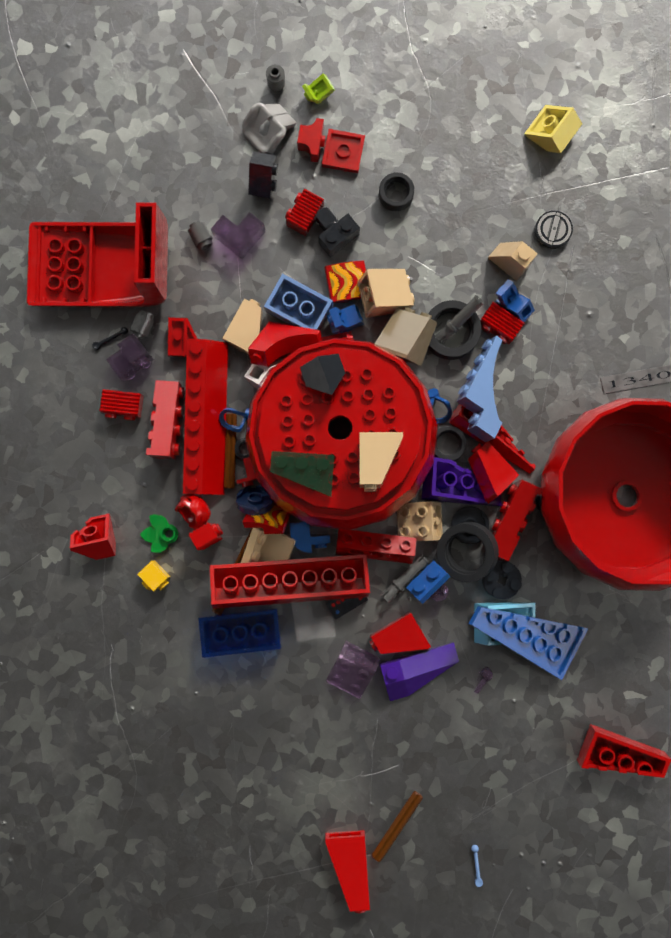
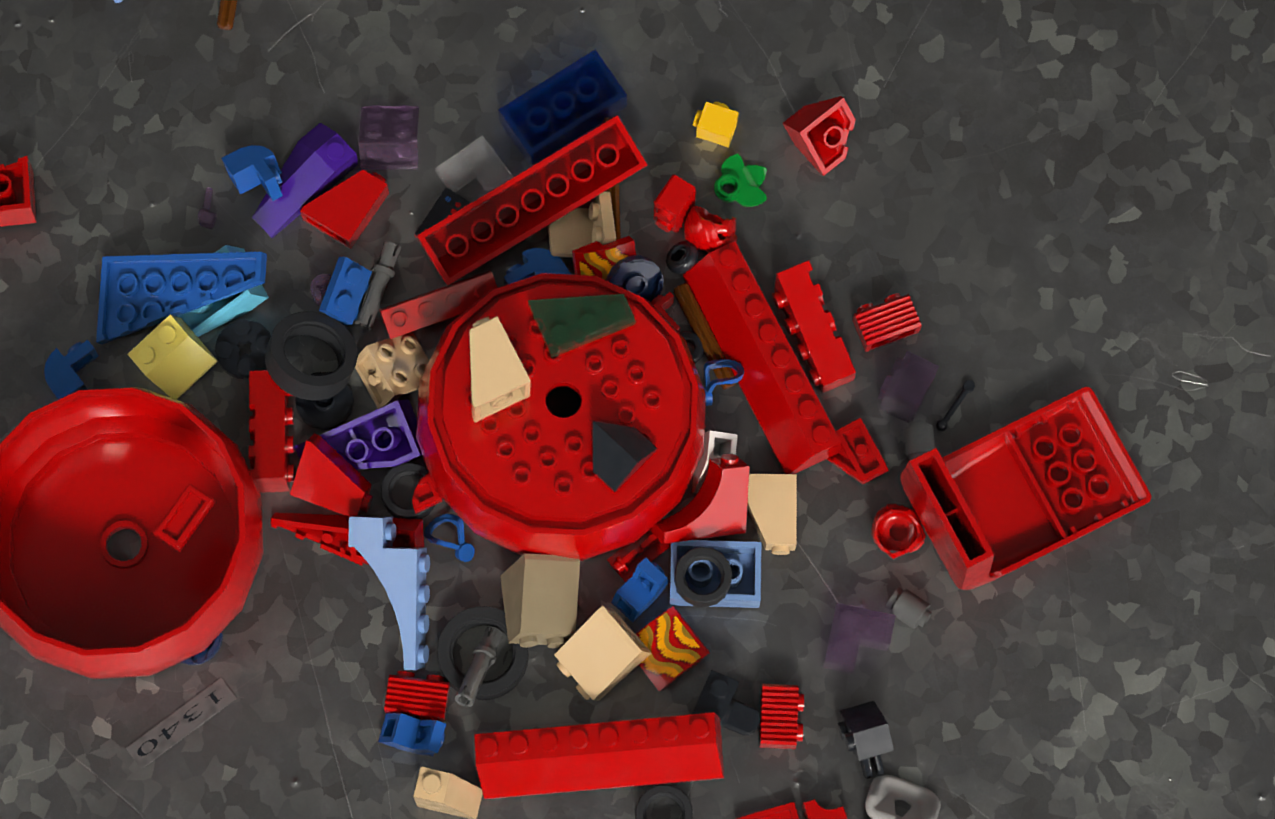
camera: 150 degrees right, 10 degrees down
none -> blue brick [44,340,99,400]
none -> light yellow slope [127,314,218,400]
none -> red tile [153,483,215,552]
none -> blue brick [221,145,283,201]
none -> red tile [412,473,443,514]
none -> red slope [474,712,724,799]
none -> black piece [666,240,699,274]
none -> black tyre [674,547,732,607]
none -> red hair [871,503,926,559]

